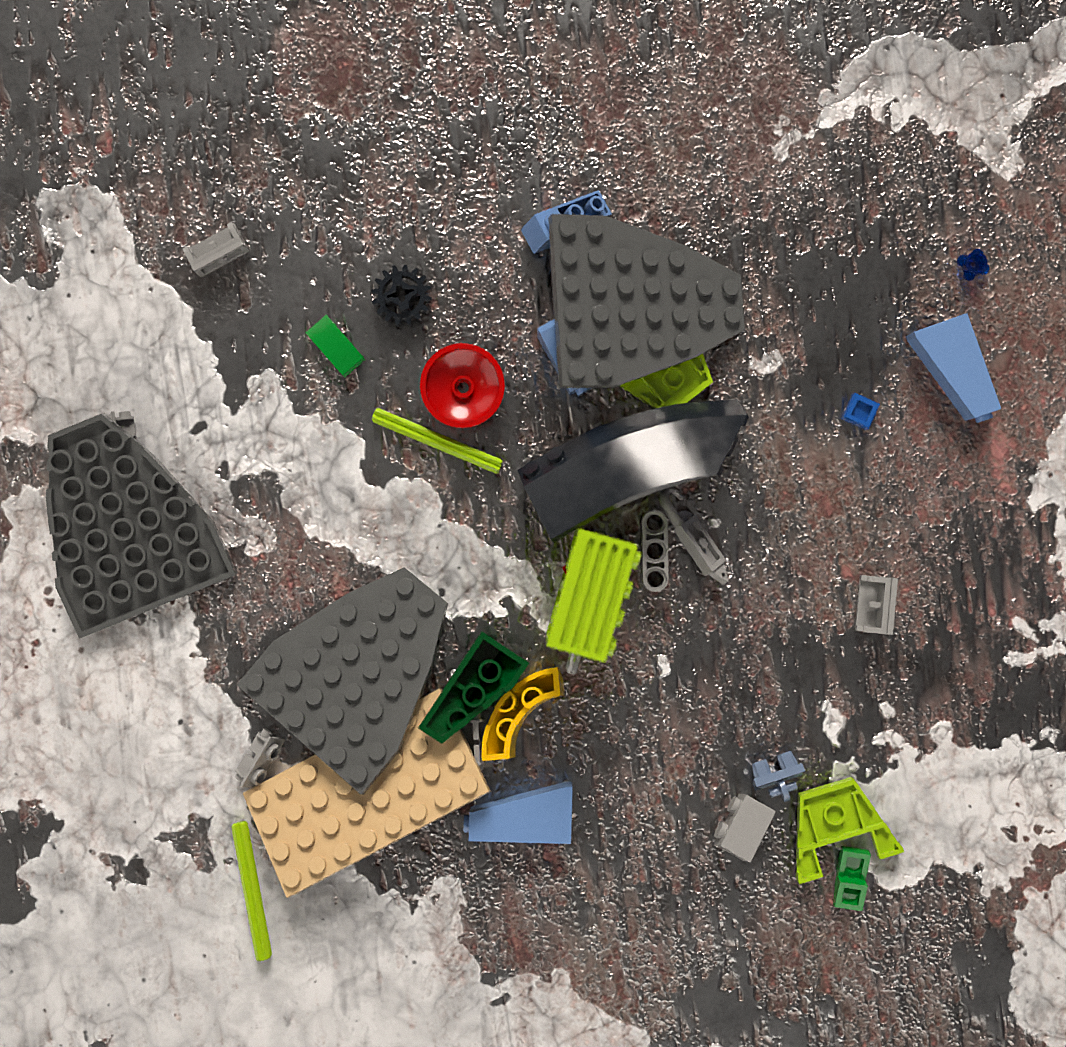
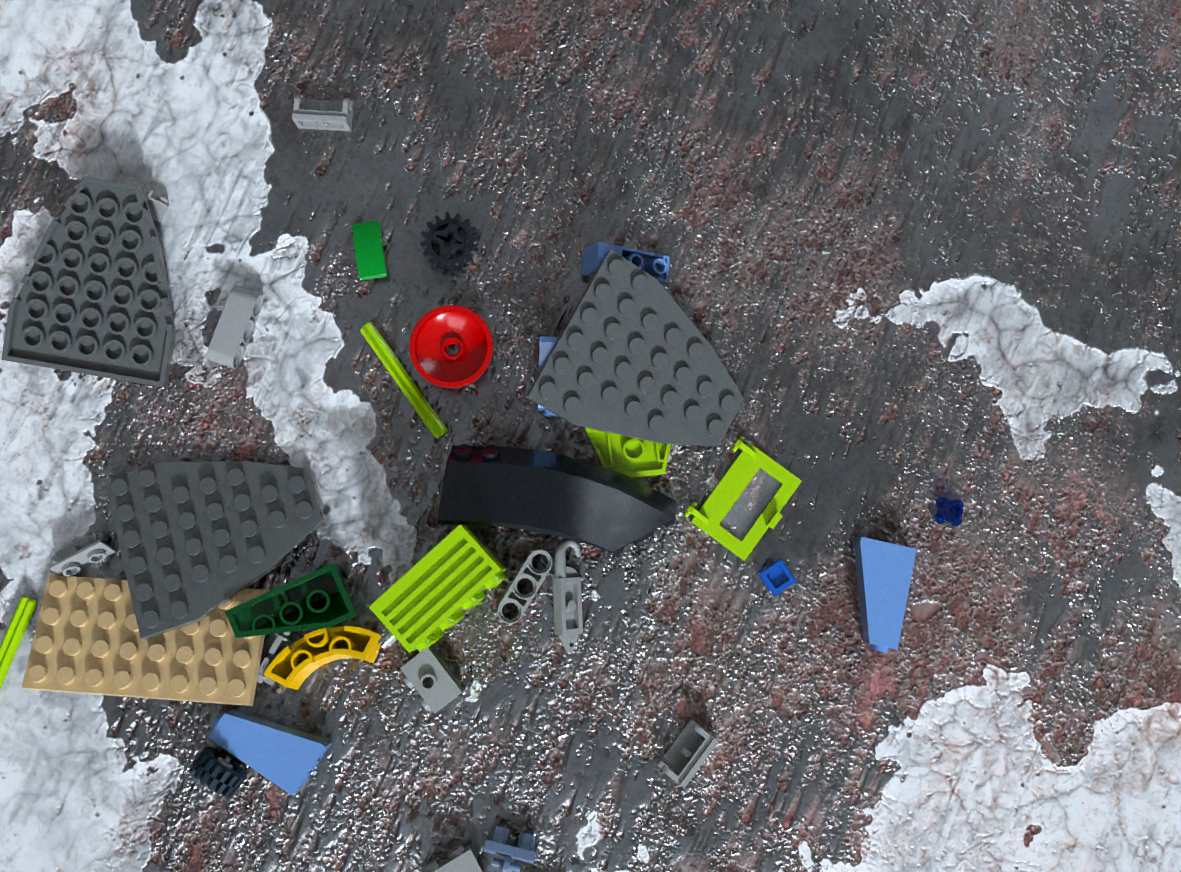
camera: 30 degrees right, 5 degrees down
none -> black wheel [189,746,247,797]
none -> light grey beam [207,286,264,369]
none -> light grey brick [400,645,465,714]
none -> lime piece [683,436,802,561]

